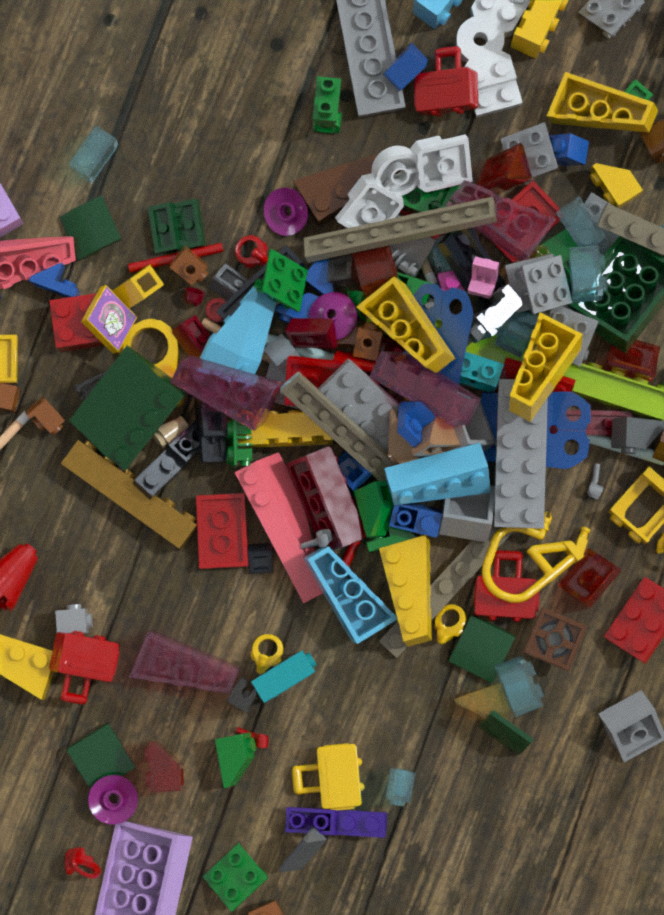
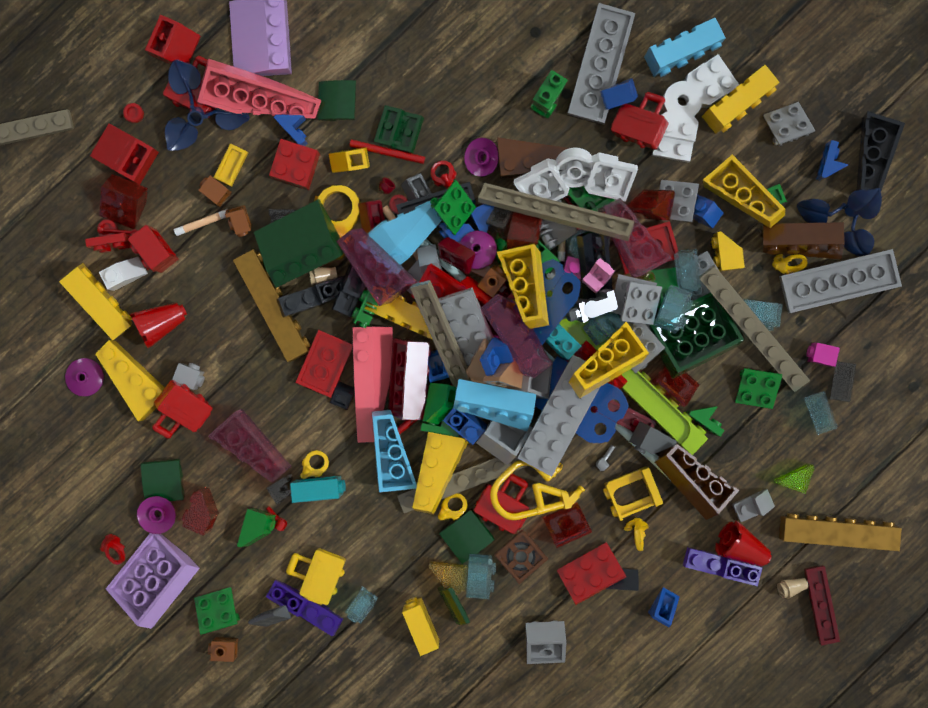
camera: 20 degrees right, 5 degrees up
clear light blue brick [69,125,118,184] -> none
tile [81,285,137,354] -> none
dark orange brick [170,246,208,286] -> none
light grey hand [300,529,332,549] -> none
none -> yellow brick [402,597,439,656]

